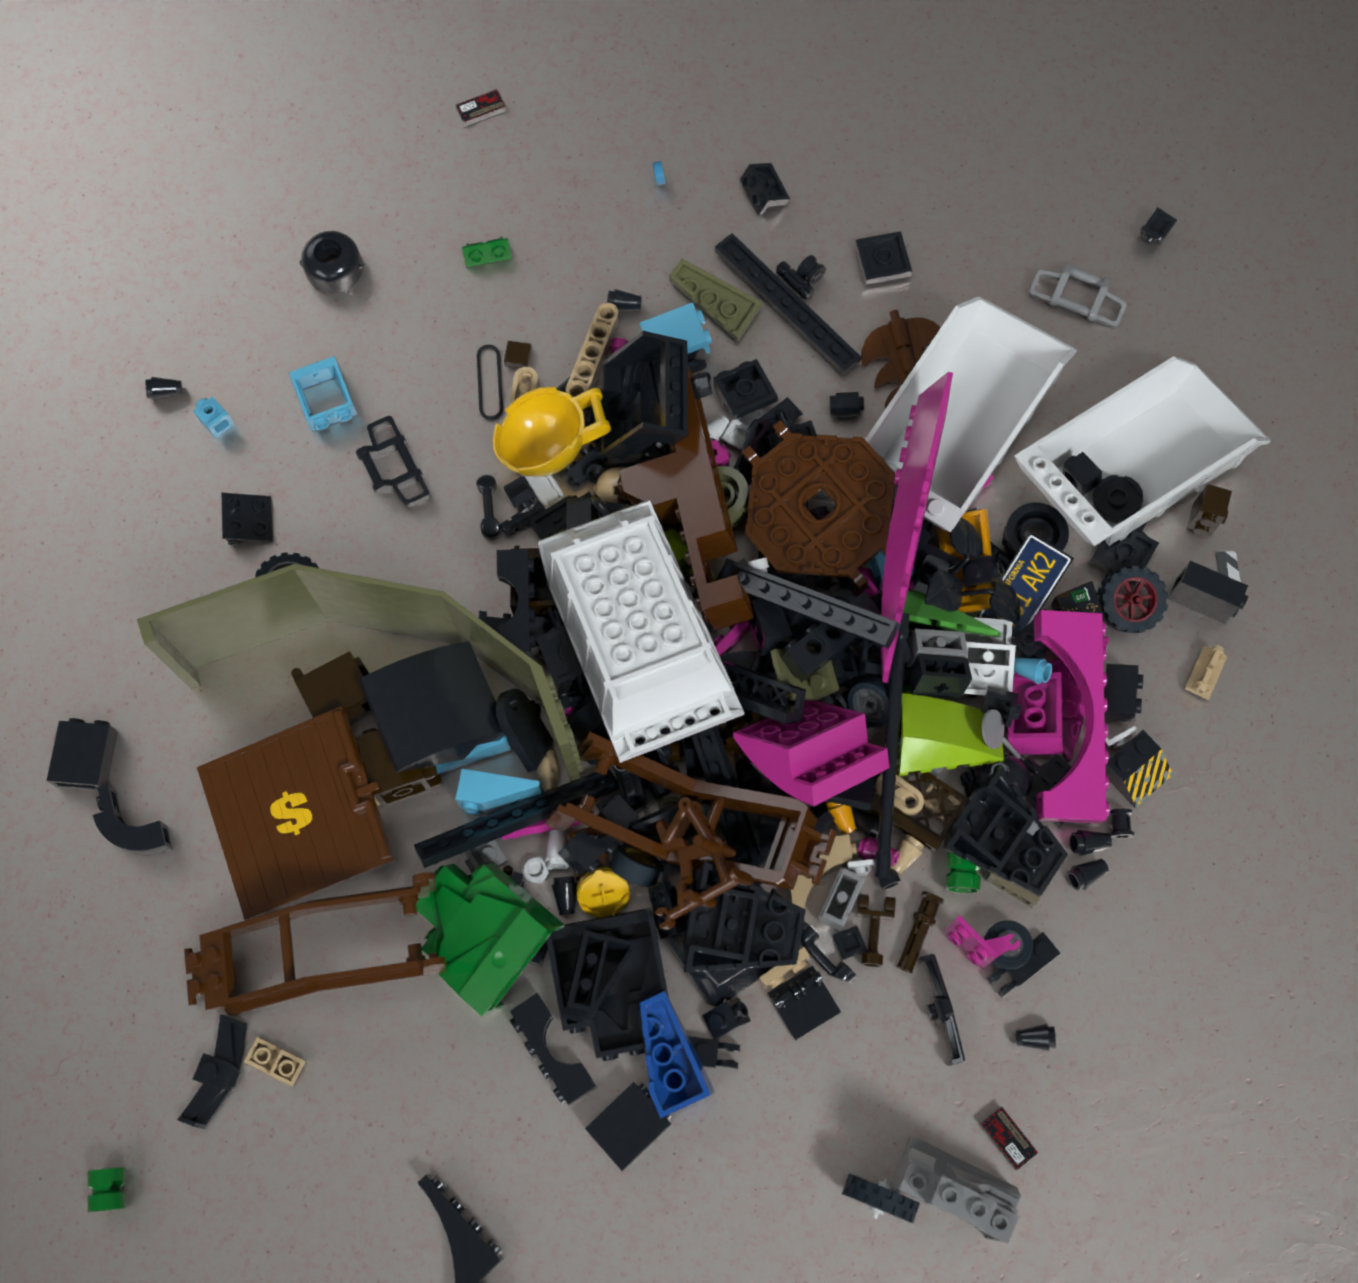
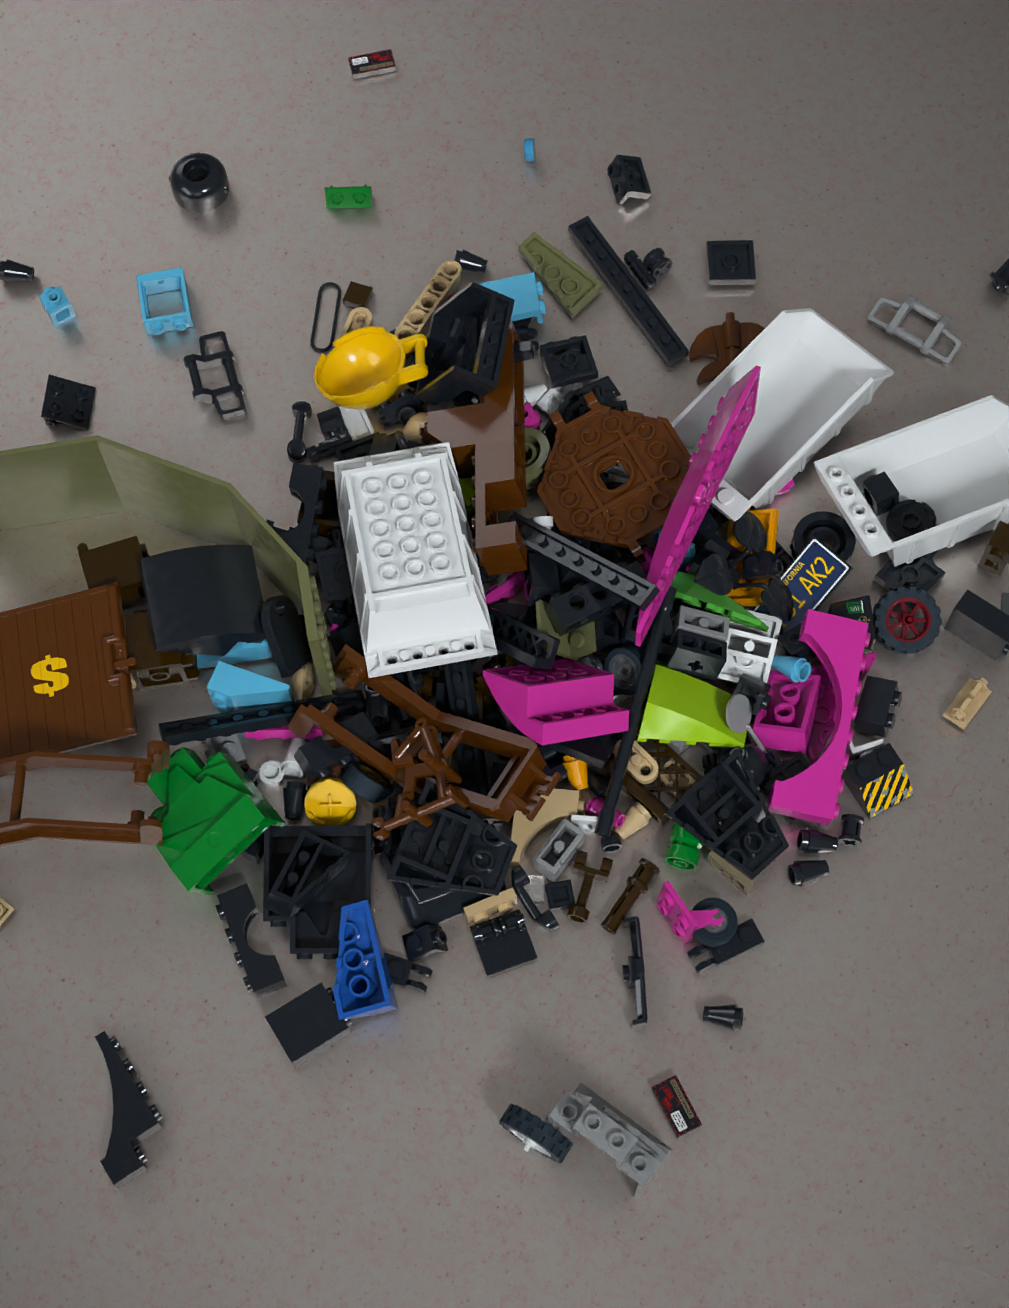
camera: 10 degrees right, 5 degrees down
black brick [830,392,864,417] -> none

